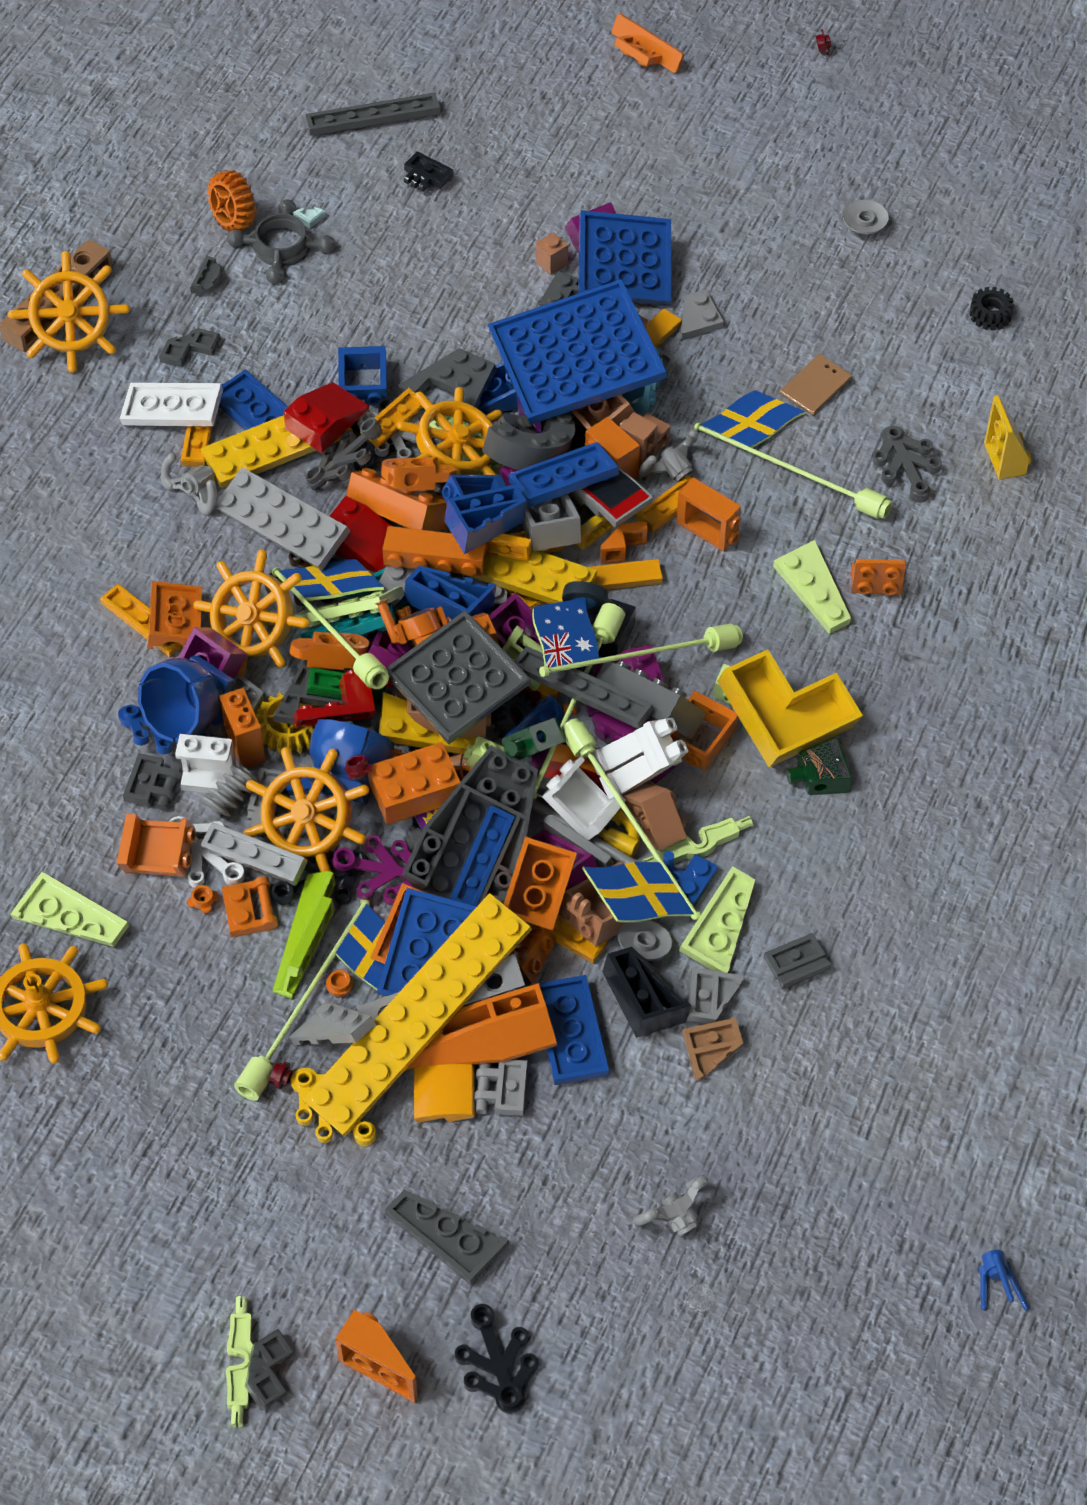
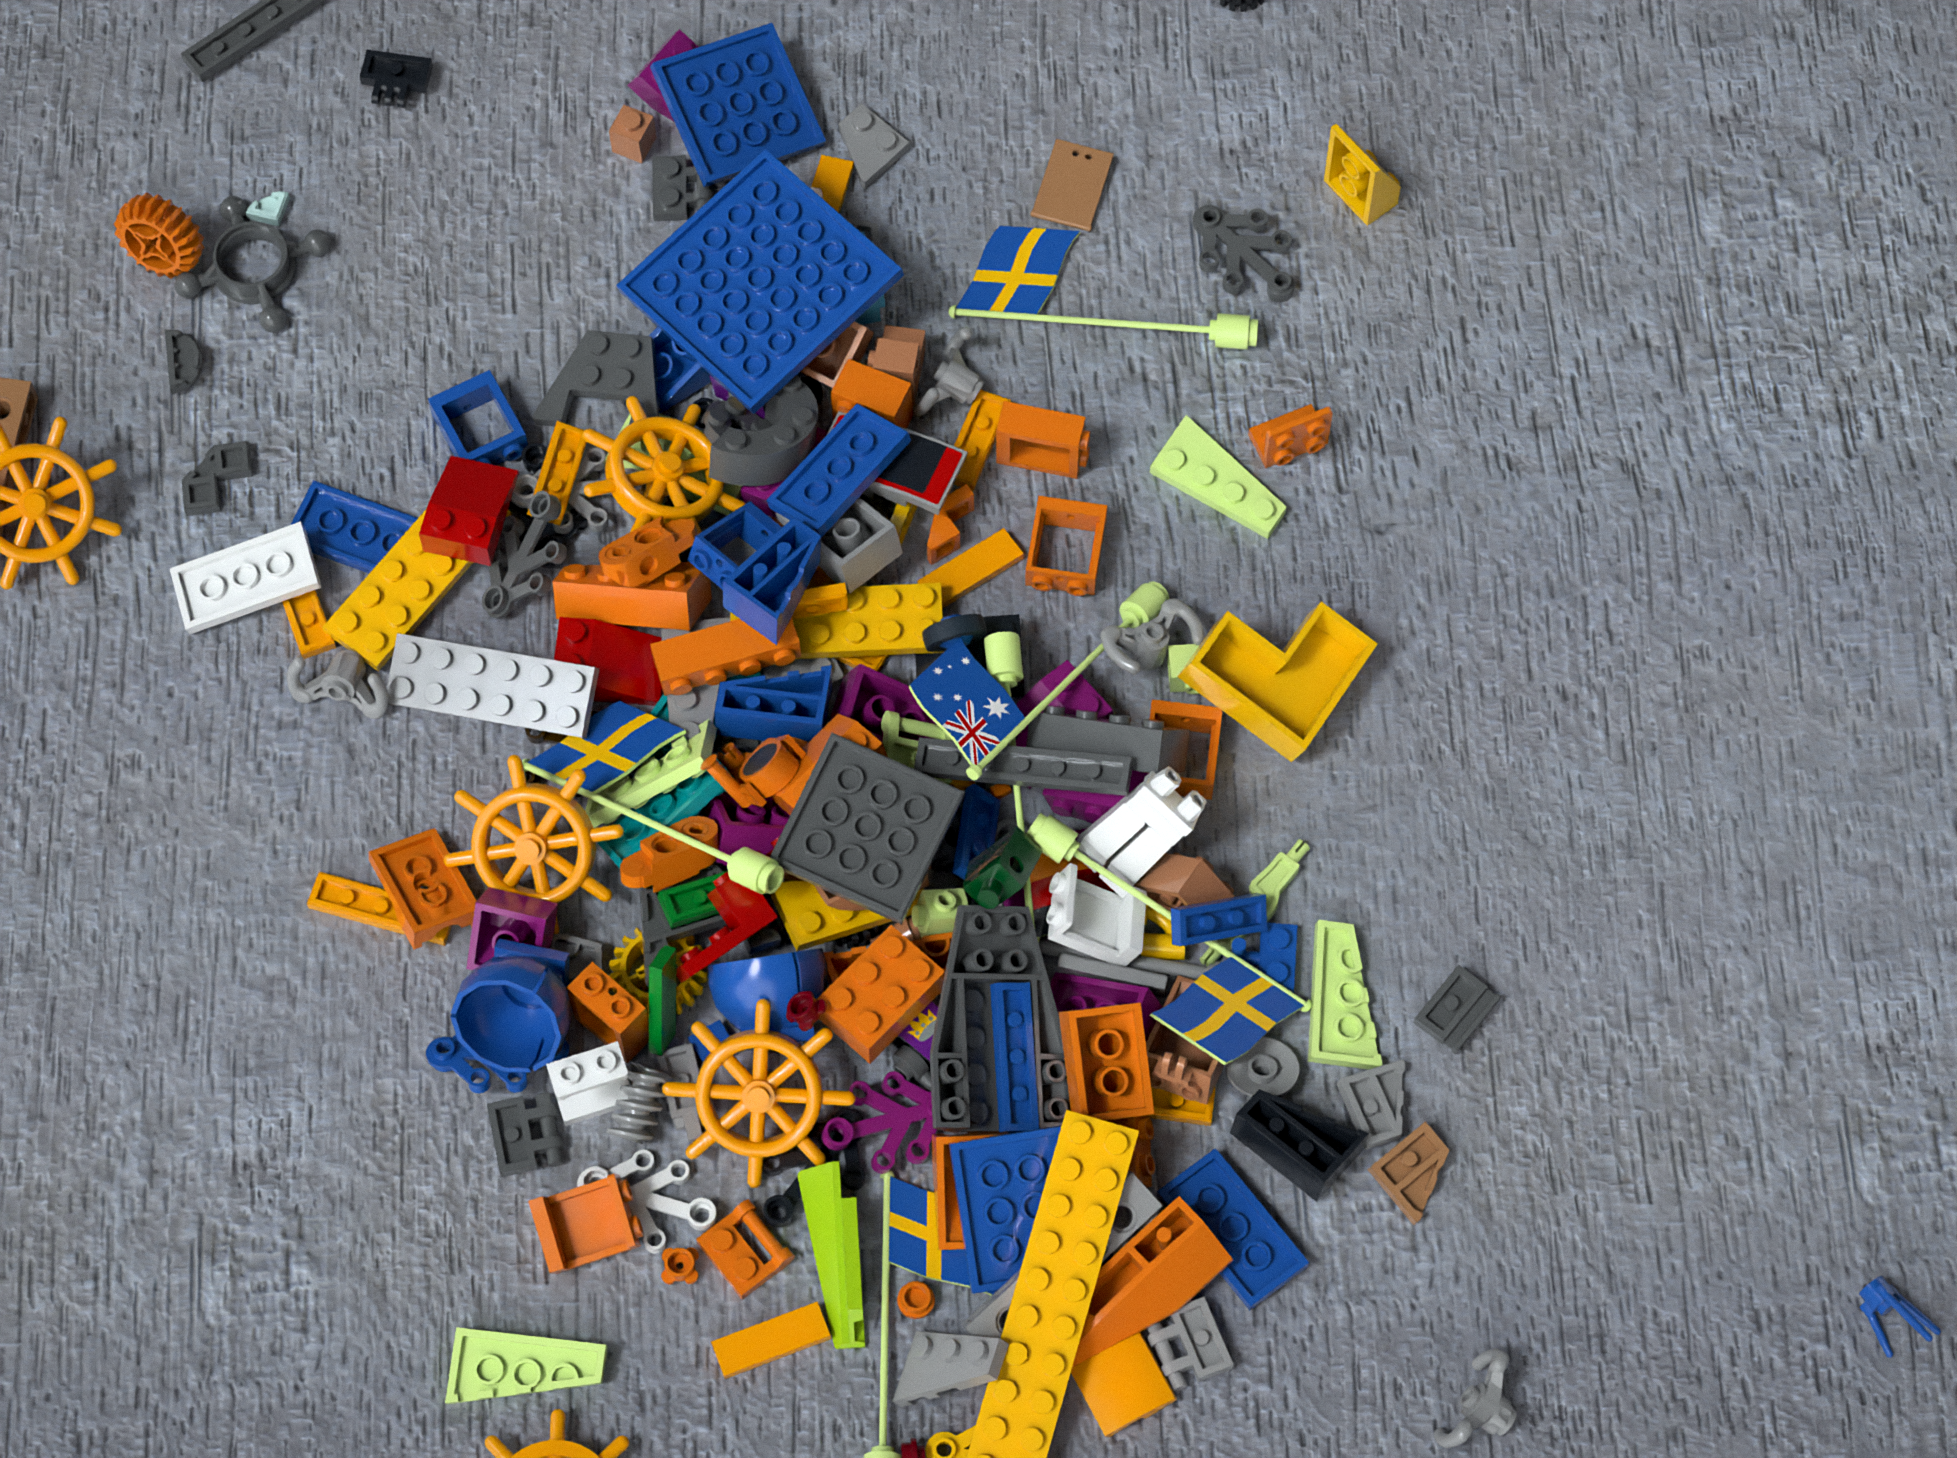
camera: 25 degrees left, 10 degrees up
light grey gear [200,822,308,886] -> none
dark green torso [786,738,852,795] -> none
none -> green tile [649,945,677,1056]
none -> light orange tile [711,1302,831,1379]
none -> orange window [1025,495,1108,596]
none -> light grey piece [1100,598,1205,675]
none -> blue plate [1171,893,1267,946]

